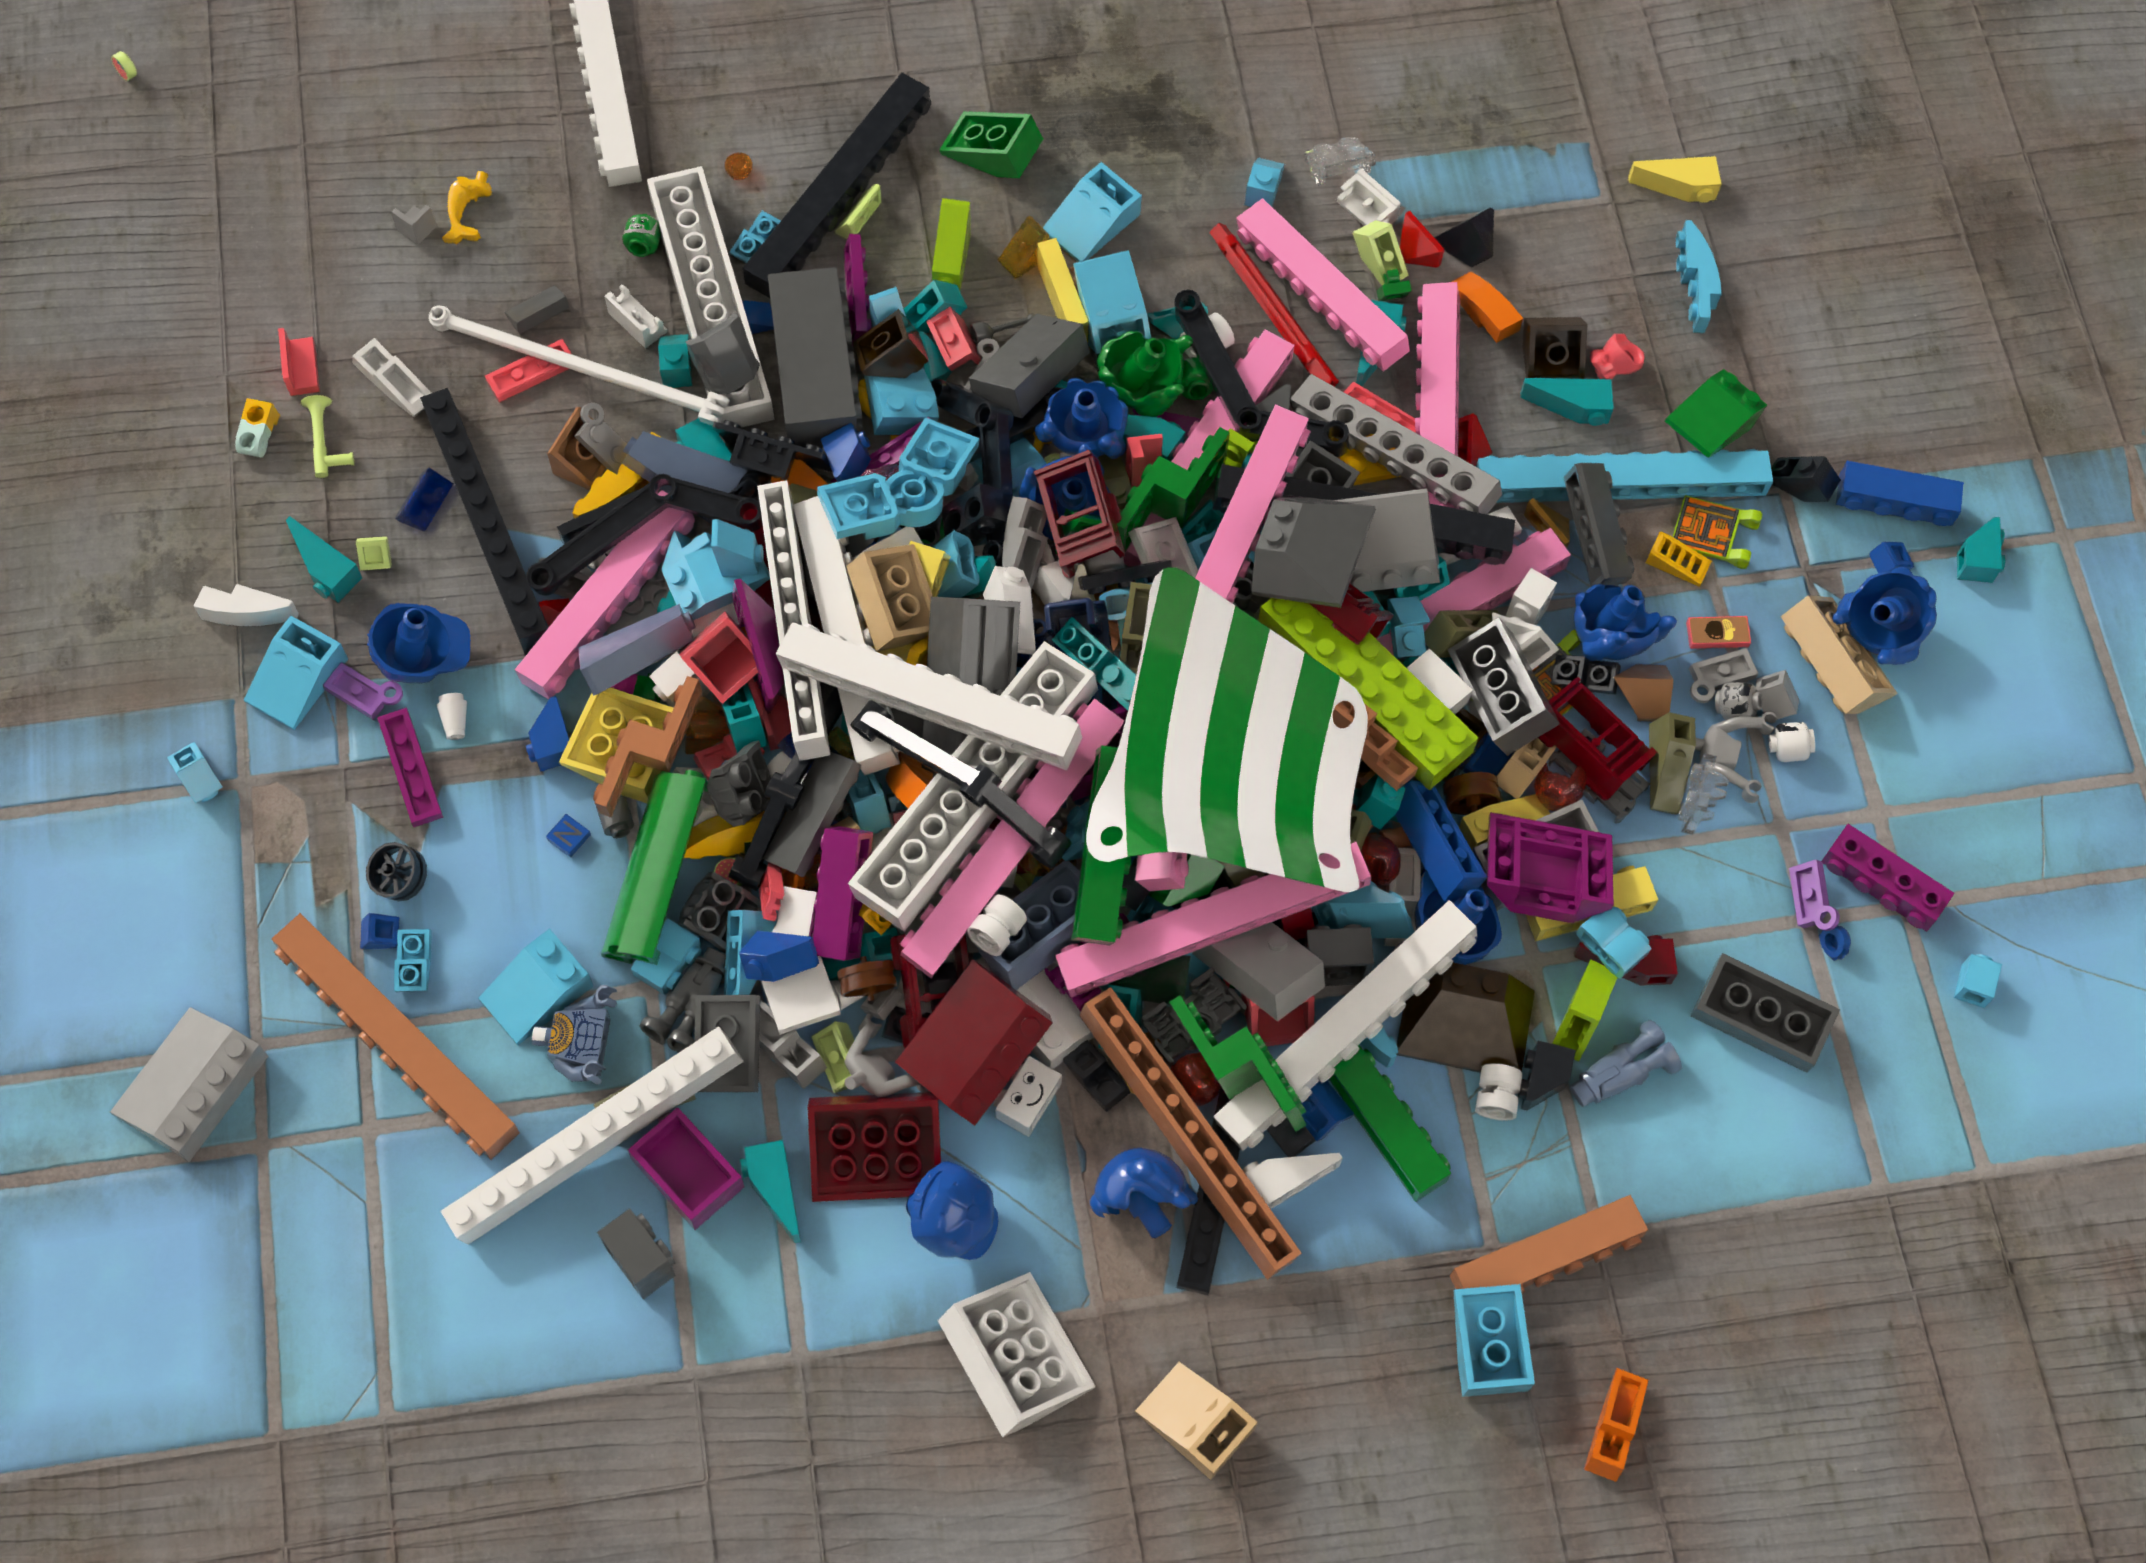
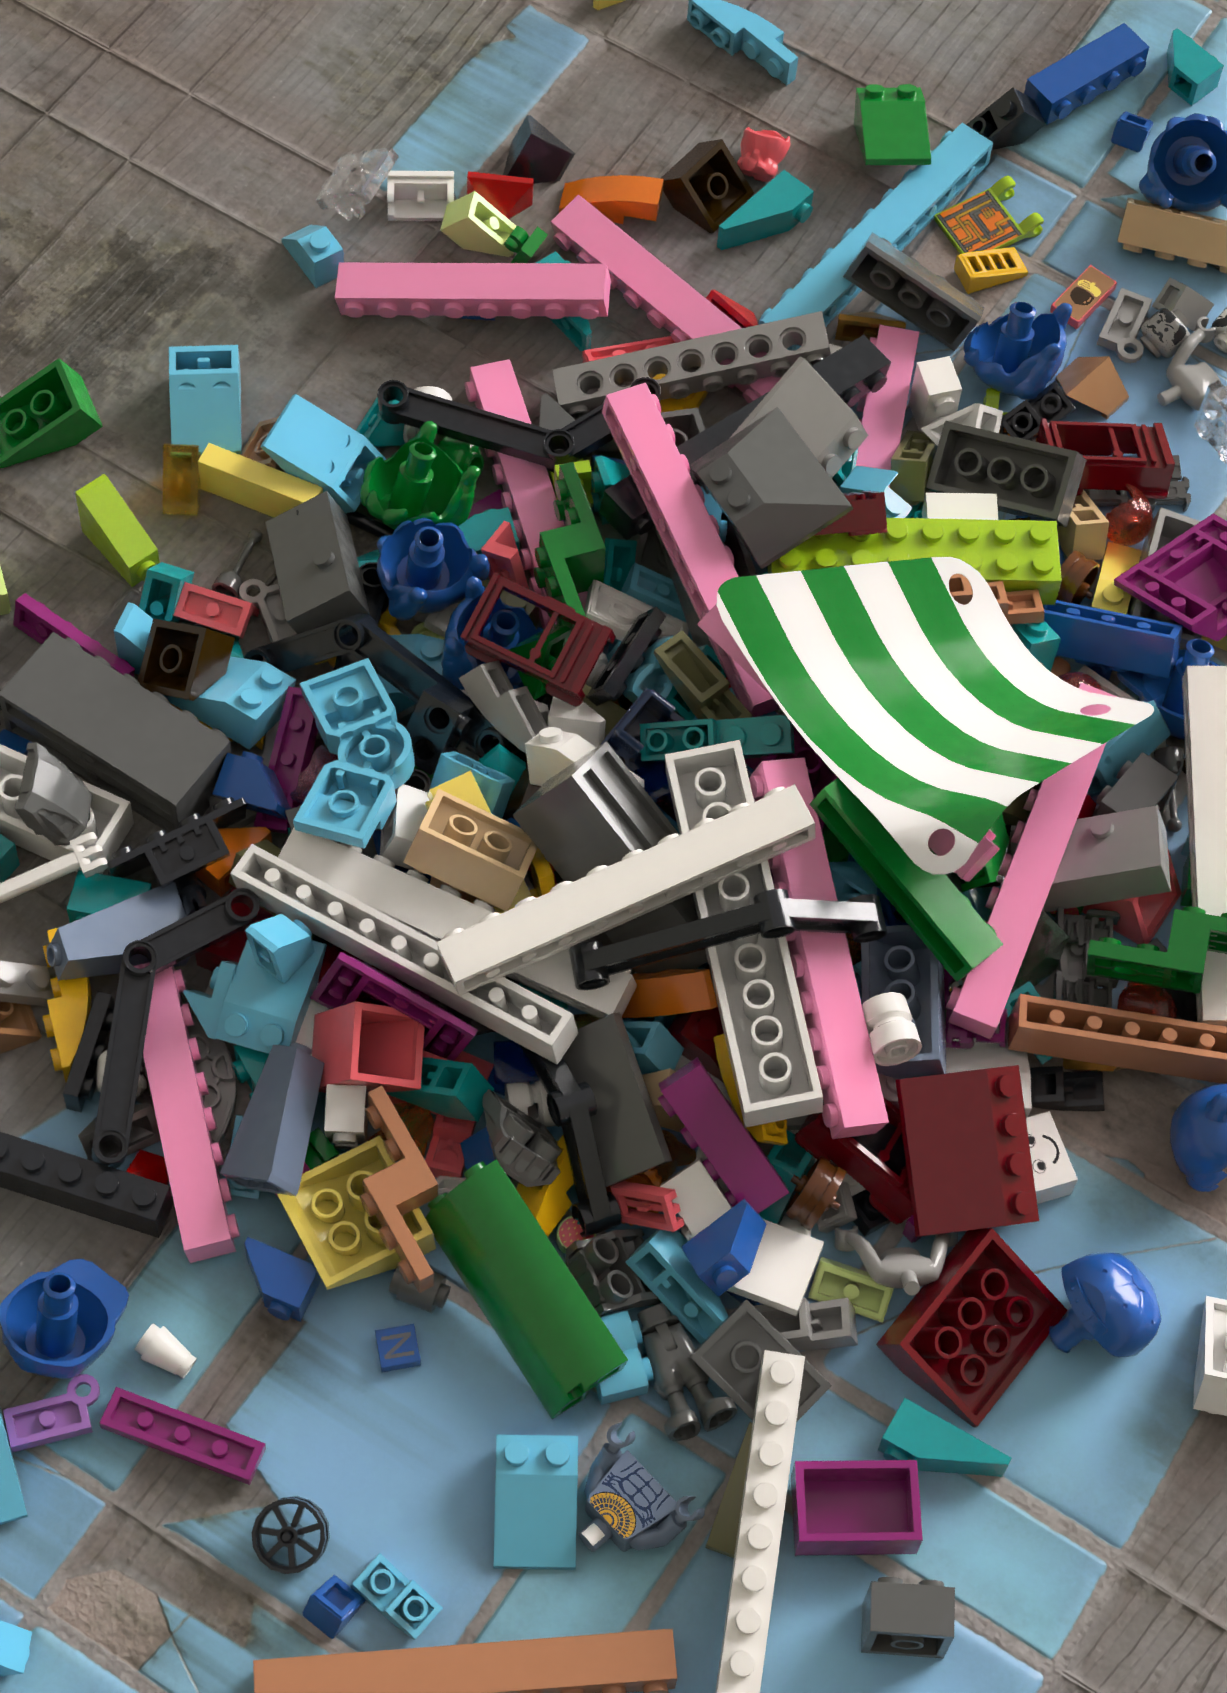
camera: 50 degrees left, 5 degrees down
red piece [1209,223,1339,387] -> none
olive slope [1649,712,1696,815] -> none

